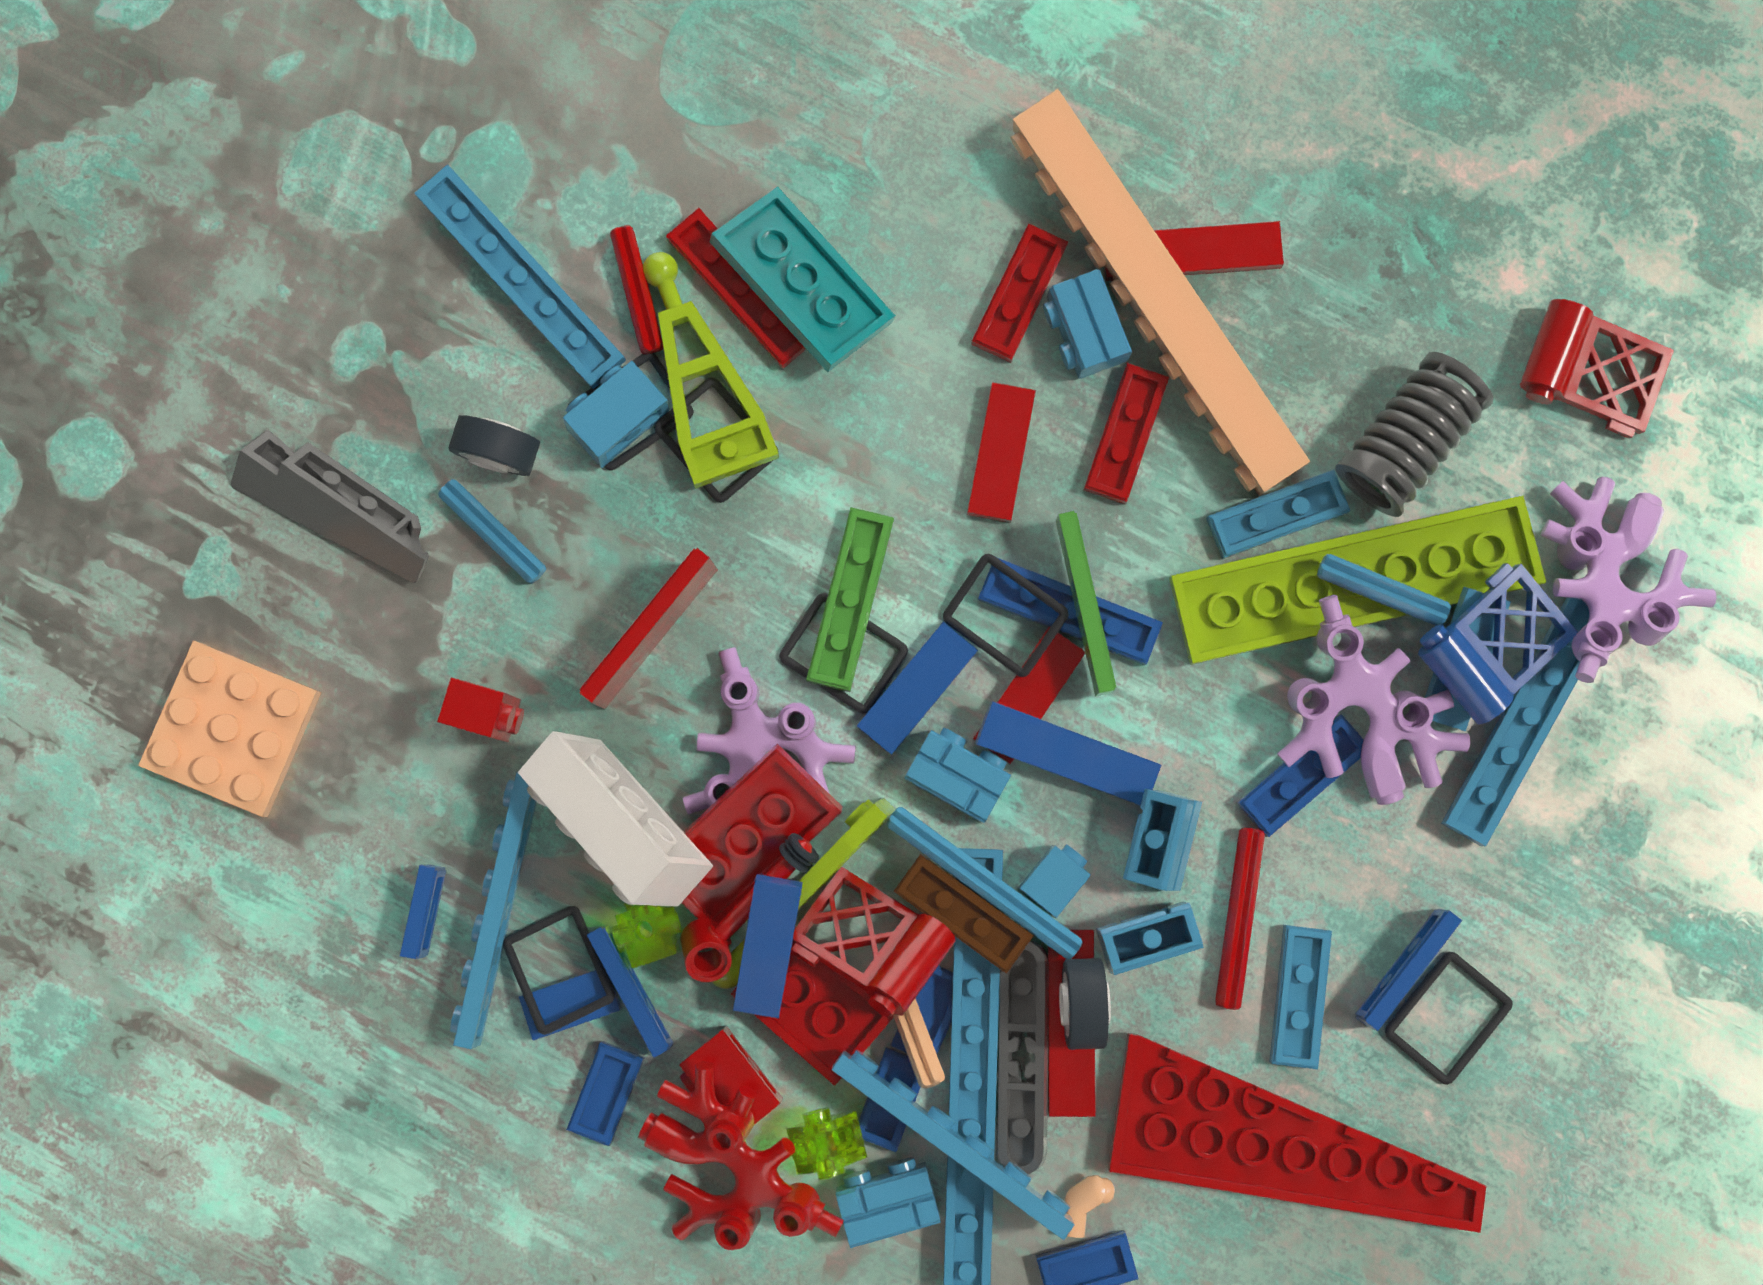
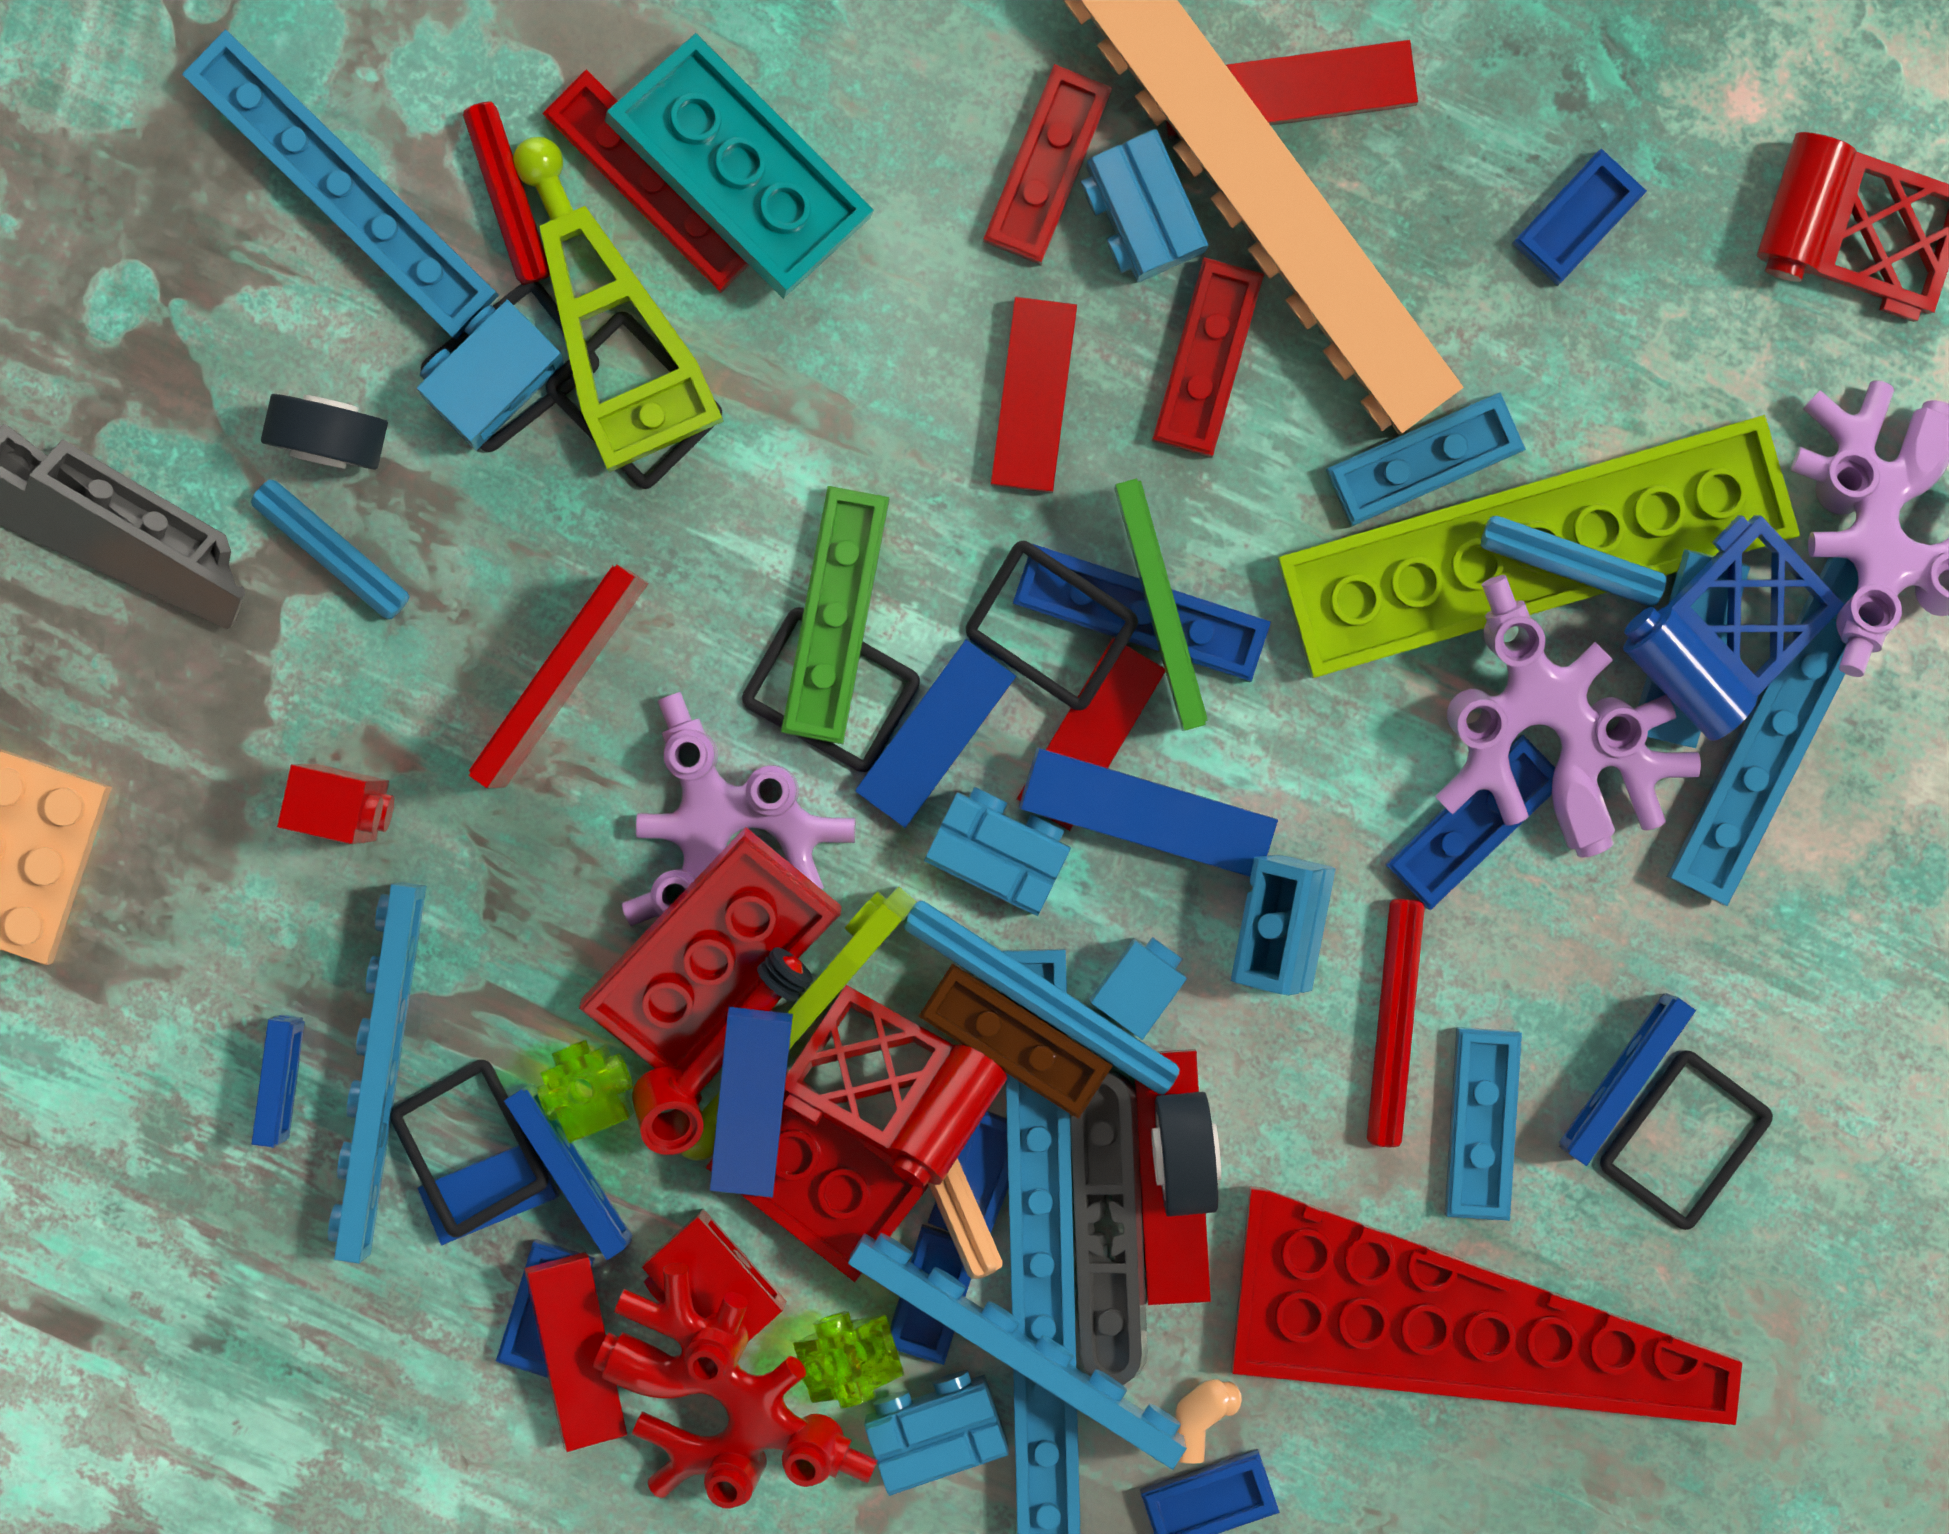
camera: 15 degrees left, 5 degrees up
white brick [518,731,713,906] -> none
dark azure brick [1096,901,1204,975] -> none
dark grey piece [1335,352,1494,517] -> none
none -> red tile [524,1252,627,1452]
none -> blue tile [1512,148,1647,286]

